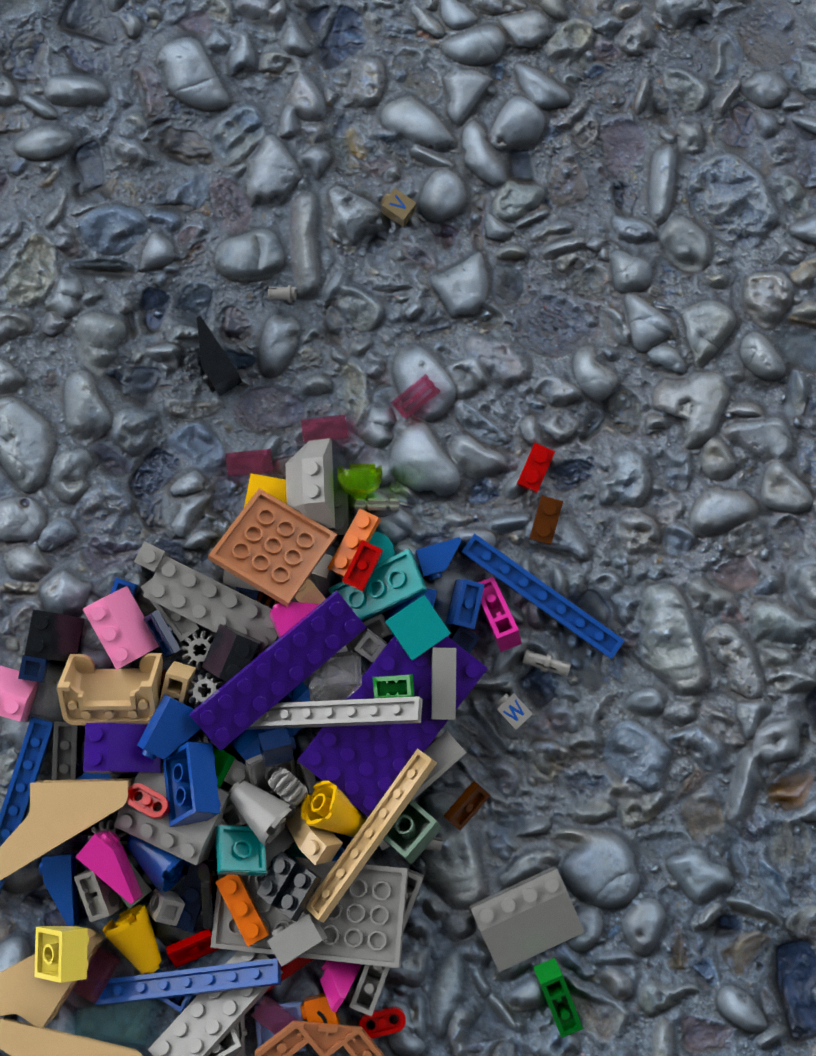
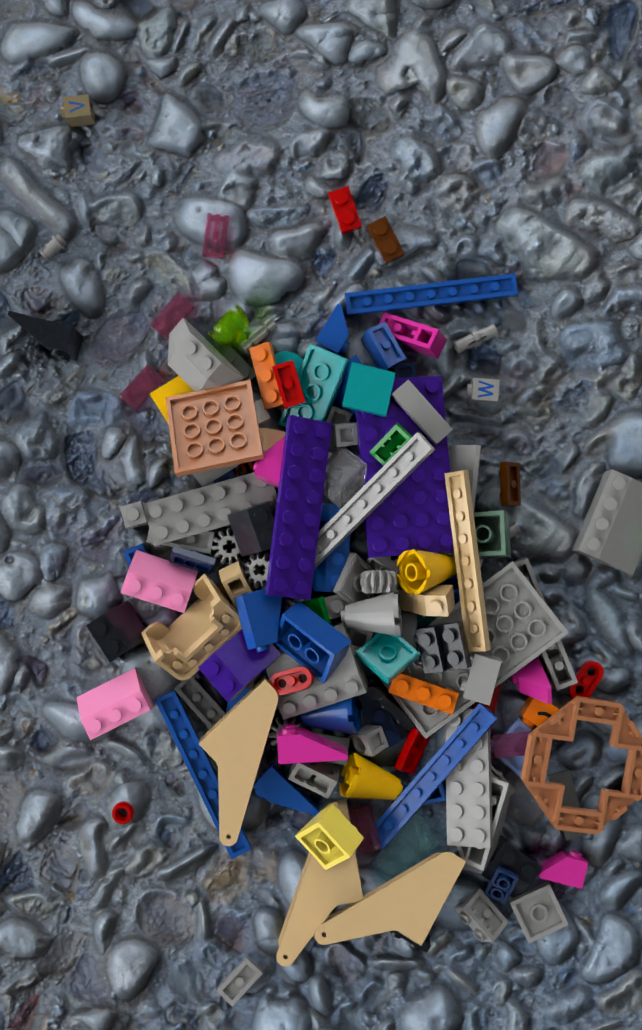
camera: 40 degrees left, 5 degrees up
dark blue brick [18,655,49,683] -> none
dark blue brick [258,727,296,767] -> none

